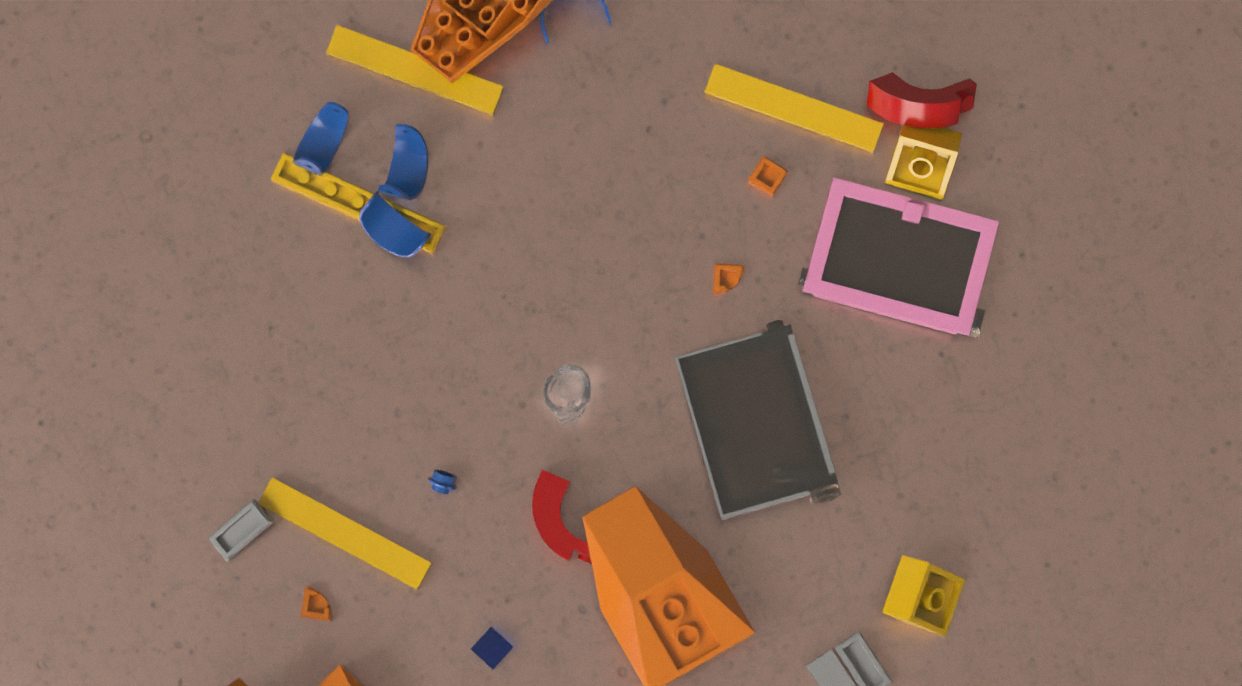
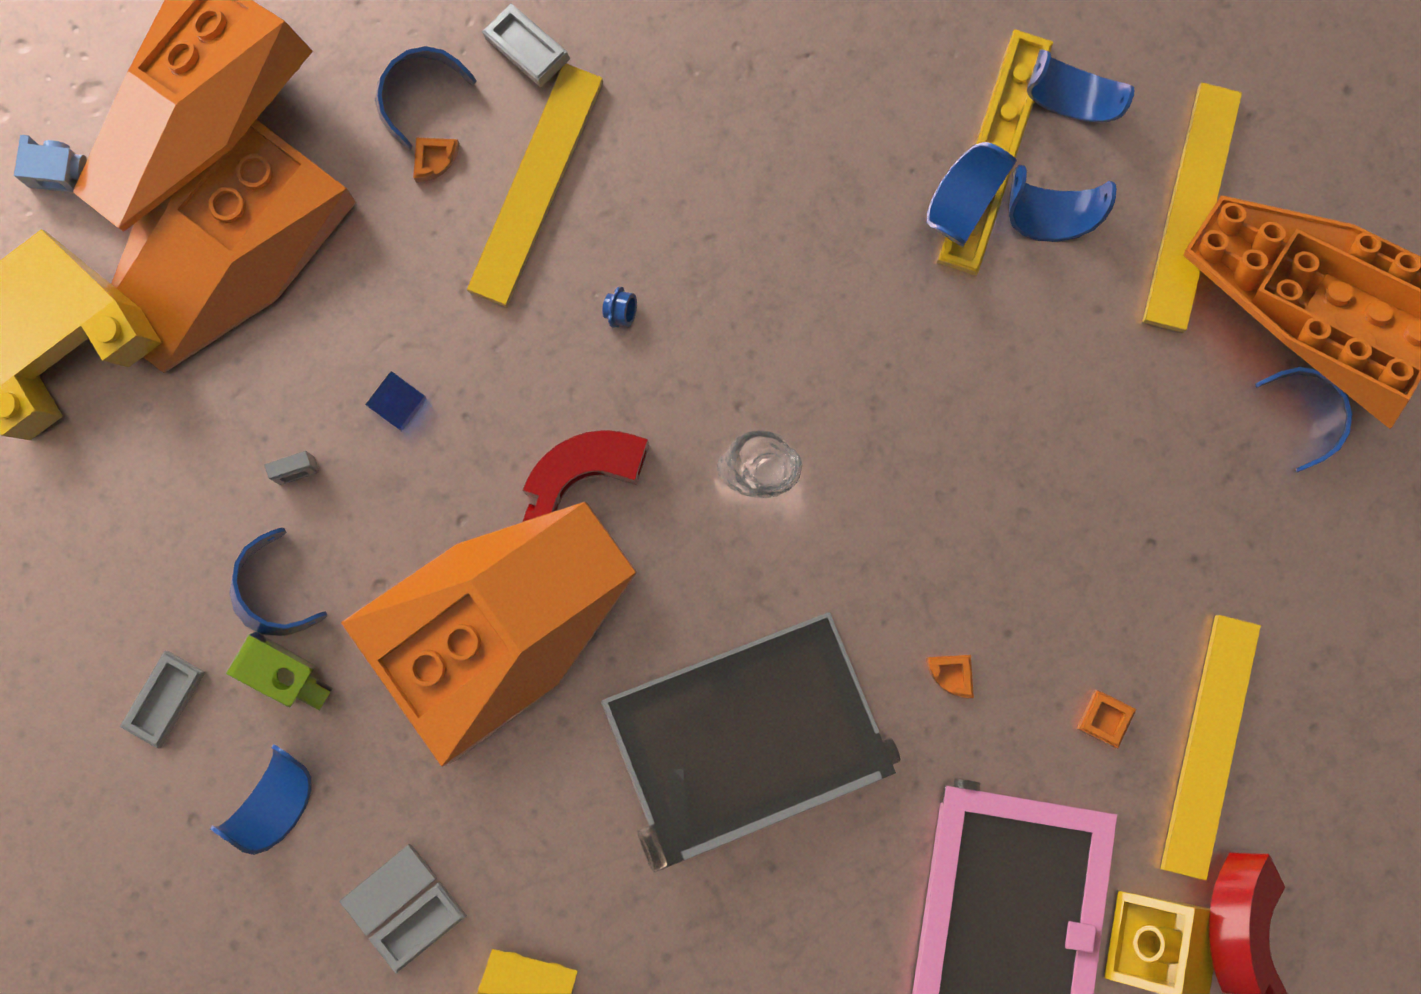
camera: 80 degrees right, 0 degrees up
none -> blue piece [375,46,477,150]

